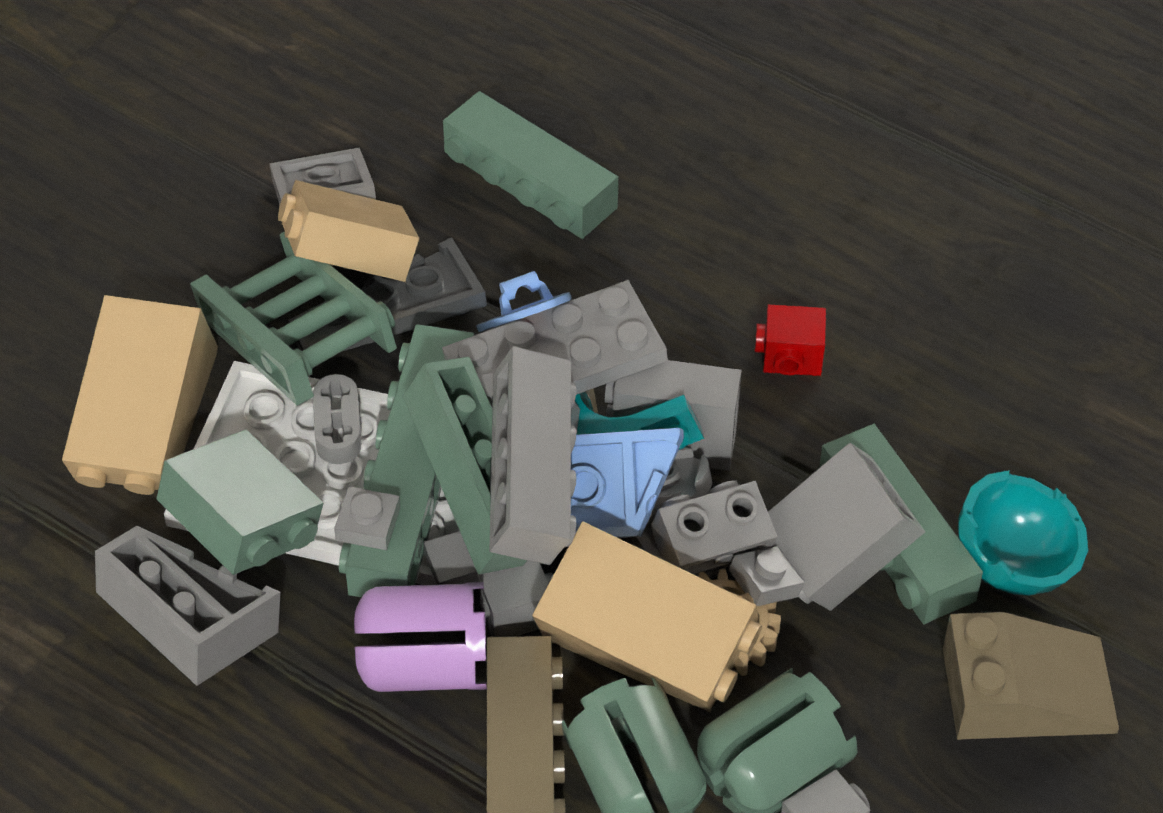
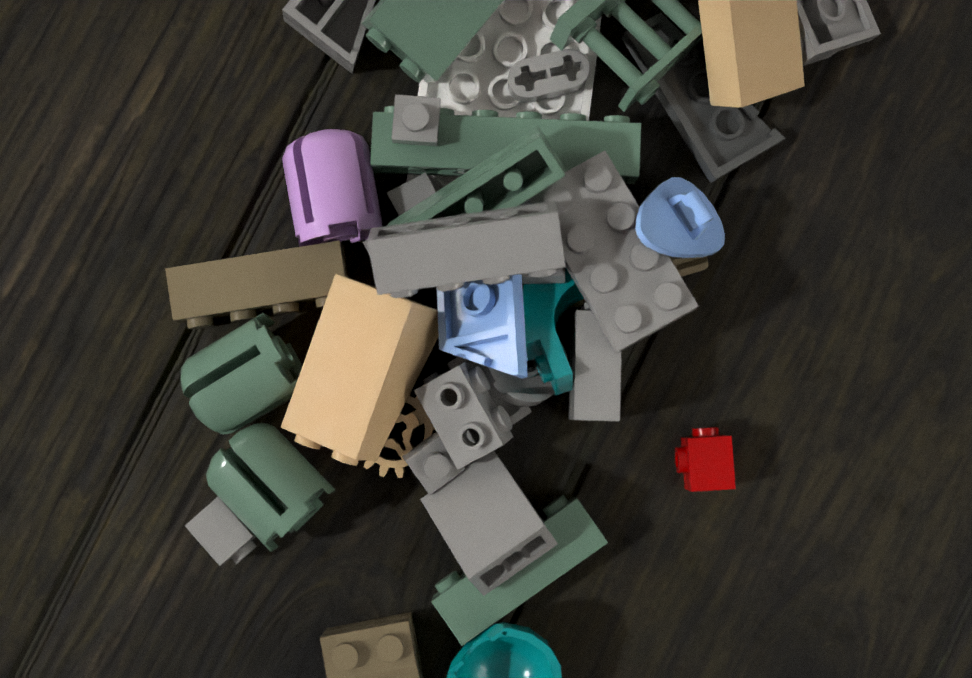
camera: 85 degrees right, 35 degrees up
sand green brick [443,91,618,239] -> none

